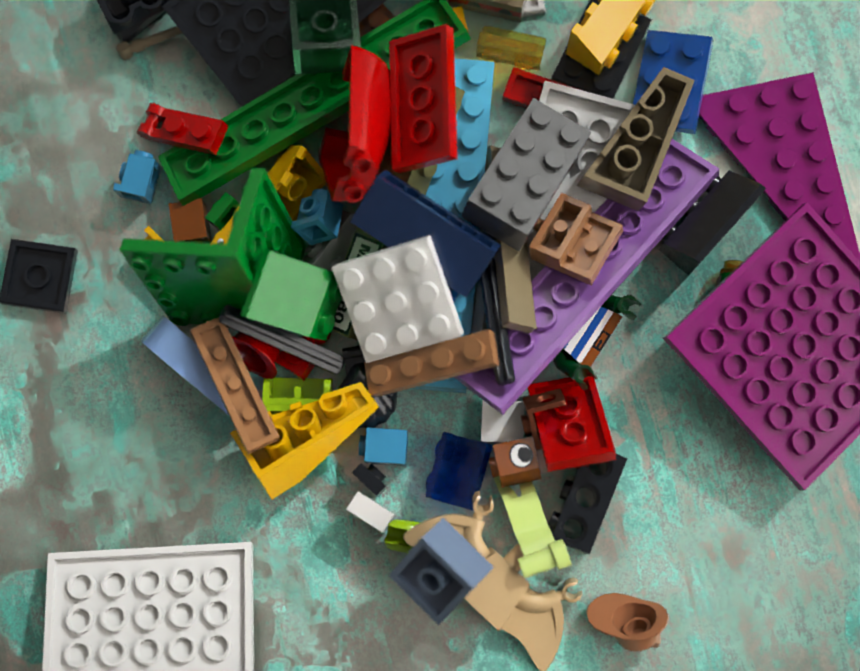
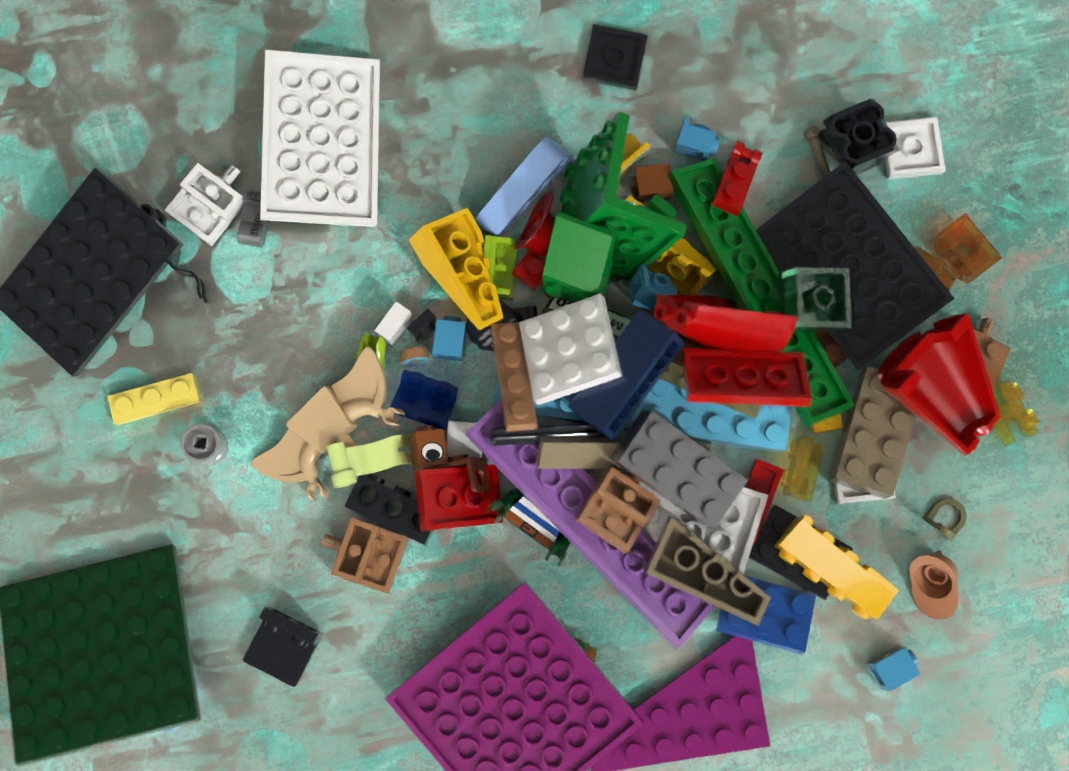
camera: 85 degrees right, 0 degrees up
medium nougat plate [190,317,280,455] -> none
black axle [219,305,344,374] -> none
sand blue slope [389,518,494,625] -> none
nougat piece [587,593,669,652] -> none
black slope [659,170,766,276] -> none
none -> black bracket [243,607,323,687]
none -> medium nougat plate [321,517,409,594]
none -> medium nougat tile [400,346,430,366]

